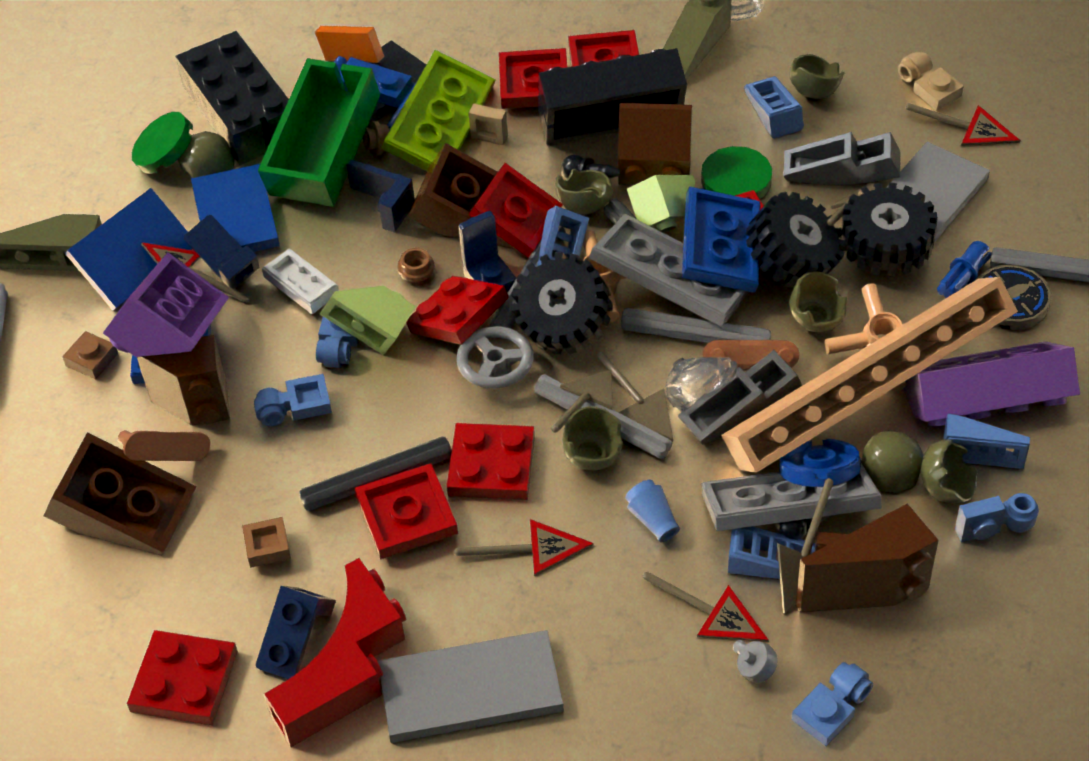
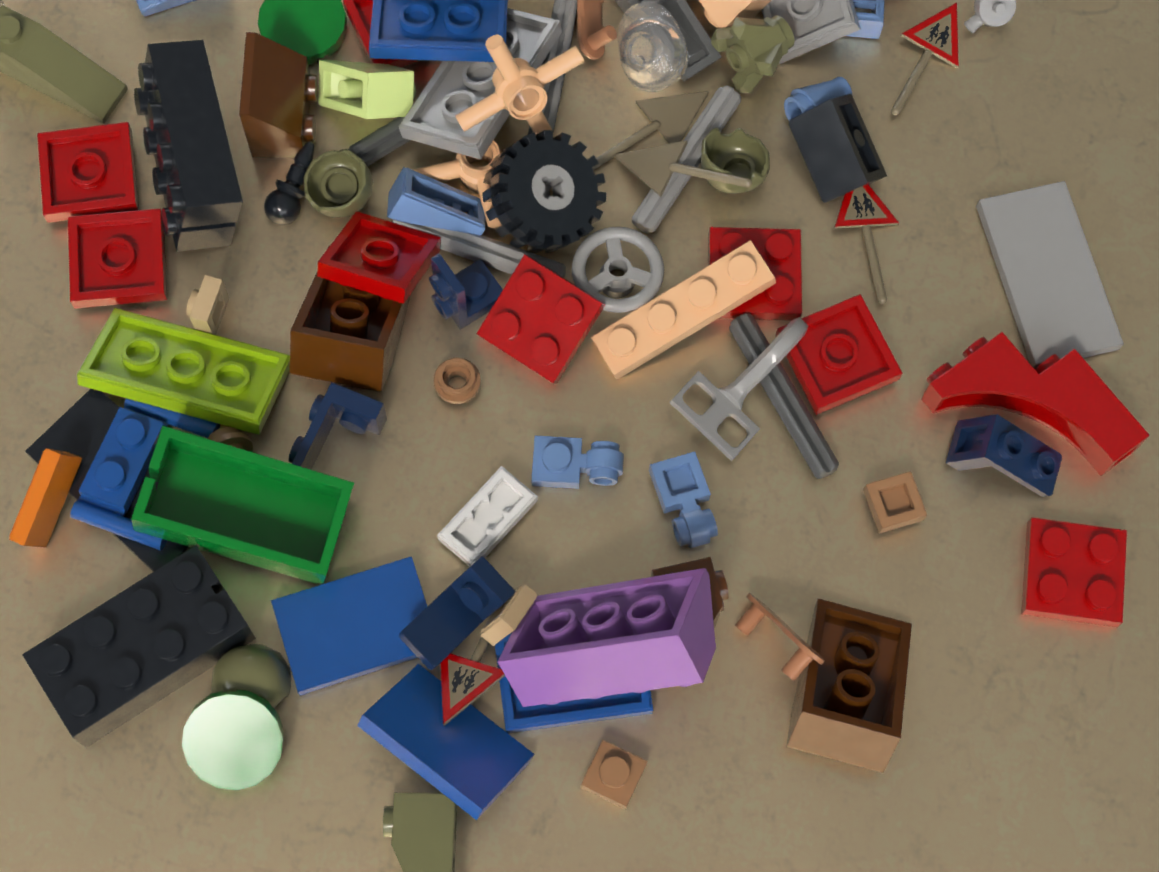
camera: 100 degrees left, 20 degrees up
yellowish green slope [320,286,416,355] -> none
none -> light nougat bar [455,35,585,135]
none -> tan tile [480,584,538,646]
none -> light nougat plate [591,240,776,380]
none -> light grey piece [669,317,808,461]
none -> olive rock [711,15,795,93]
none -> black panel [789,94,887,203]

